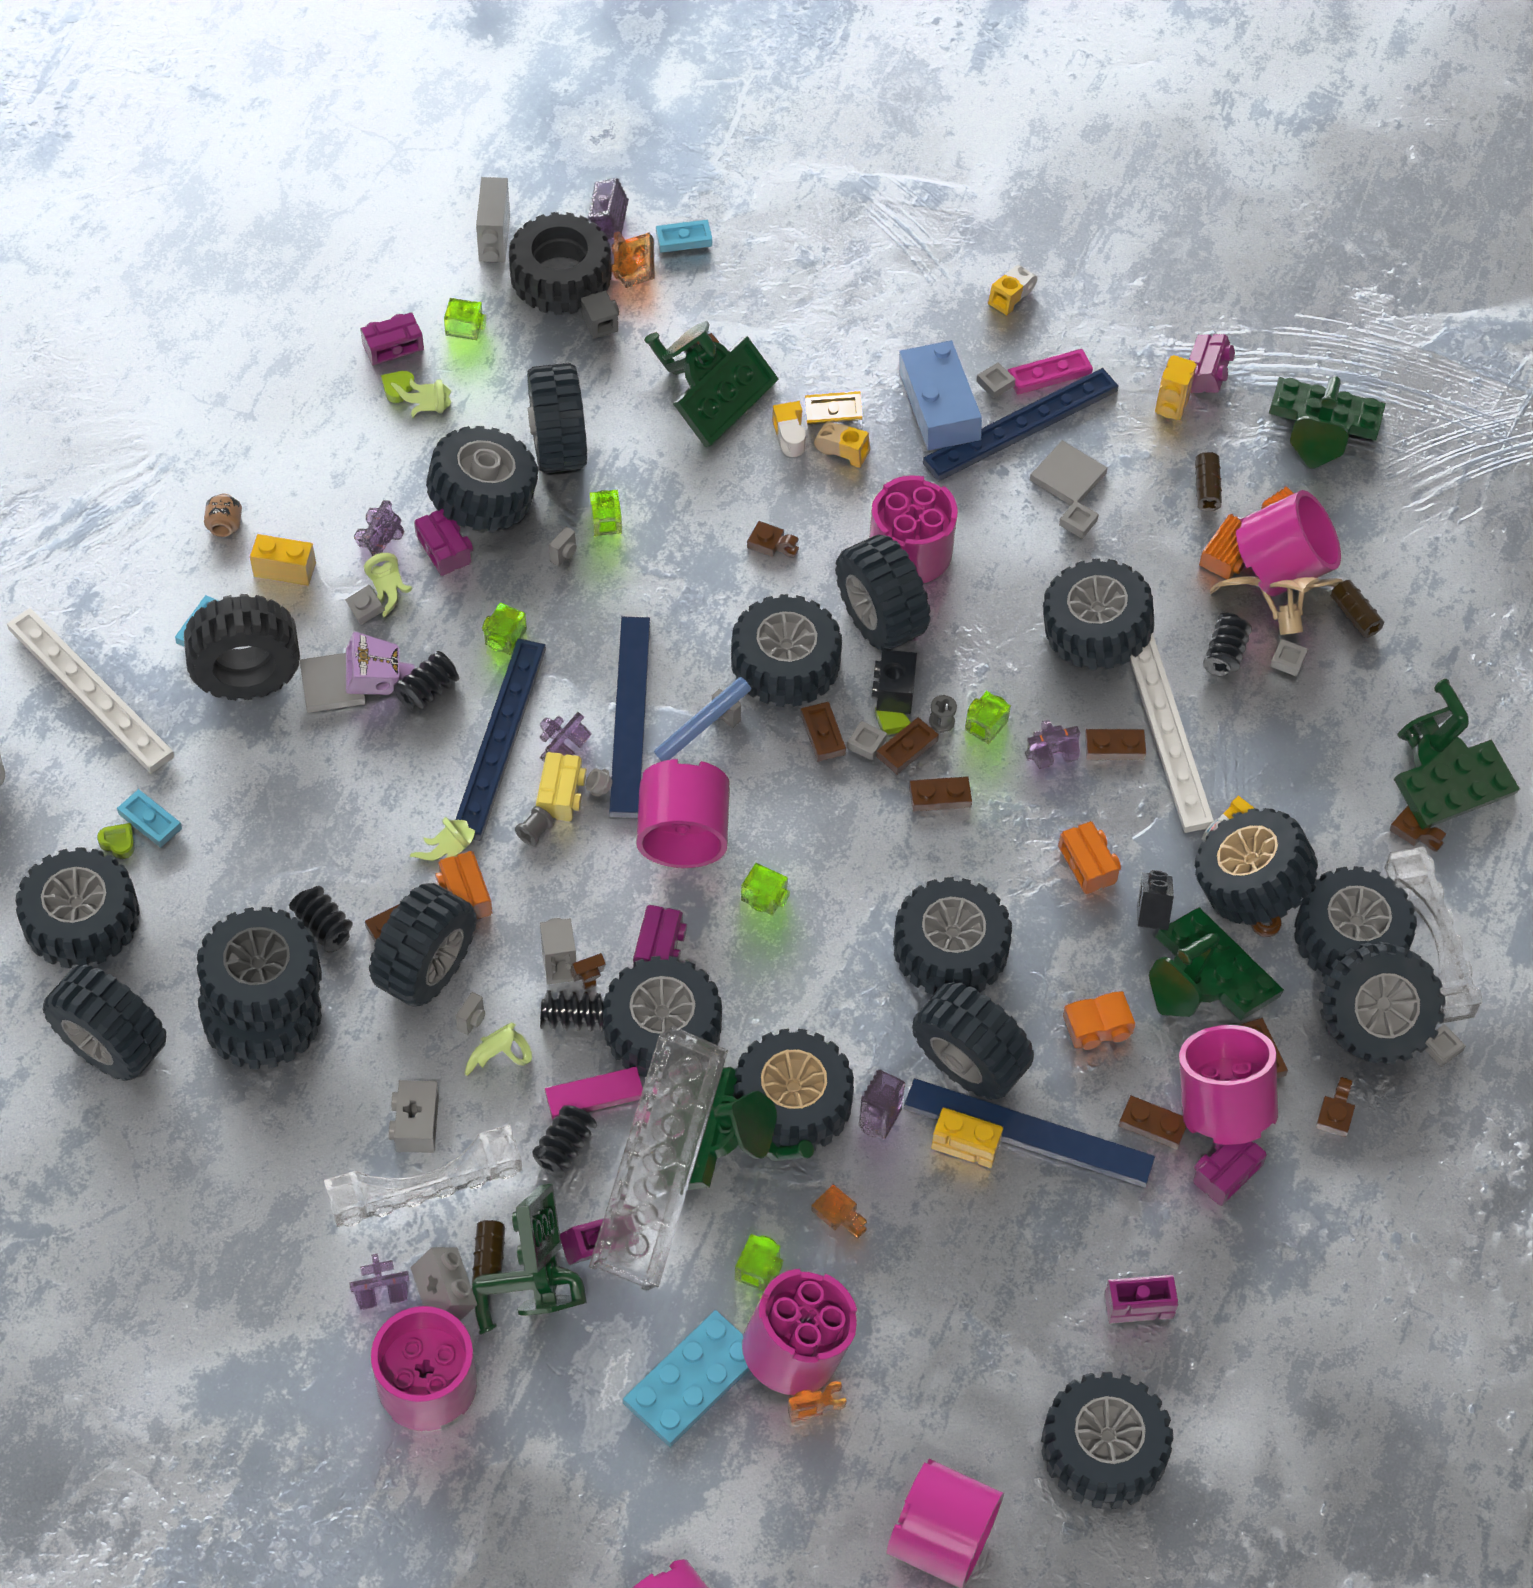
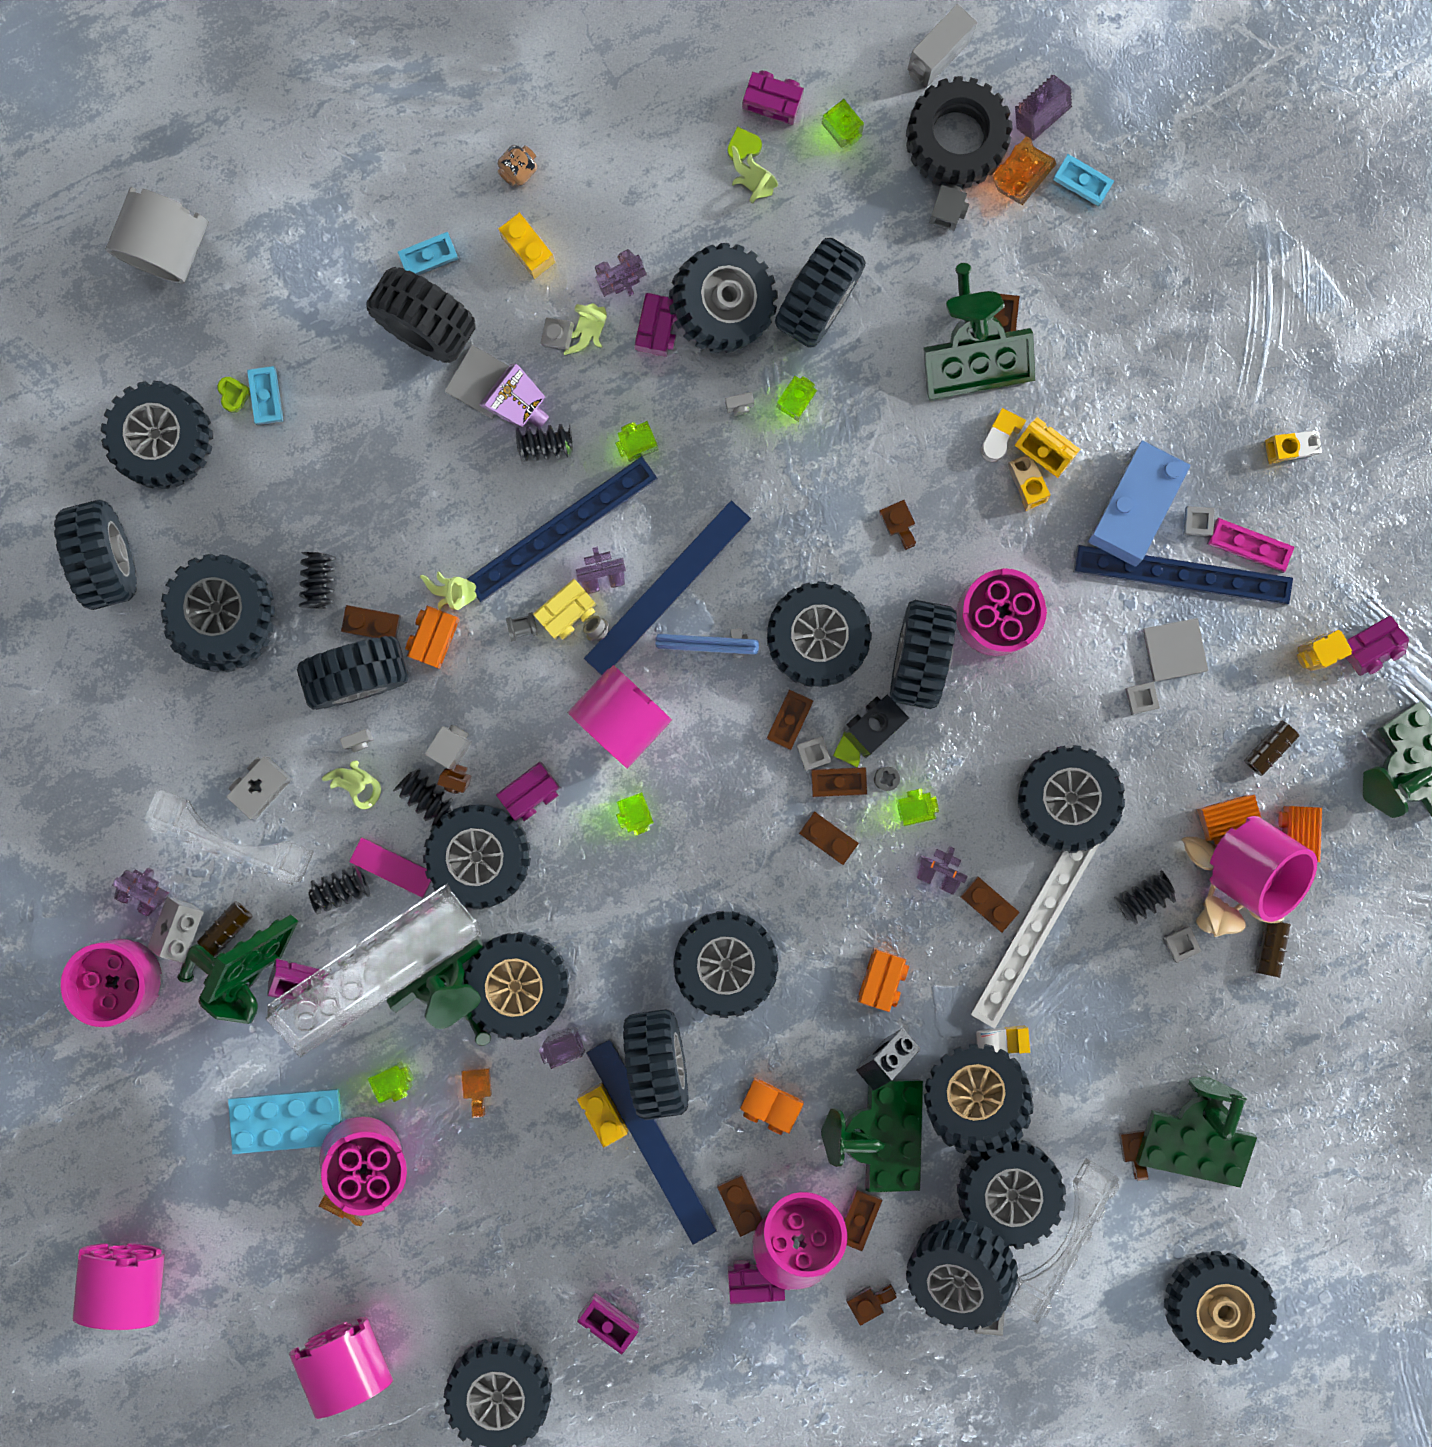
camera: 45 degrees right, 30 degrees up
white plate [7,608,174,774] -> none

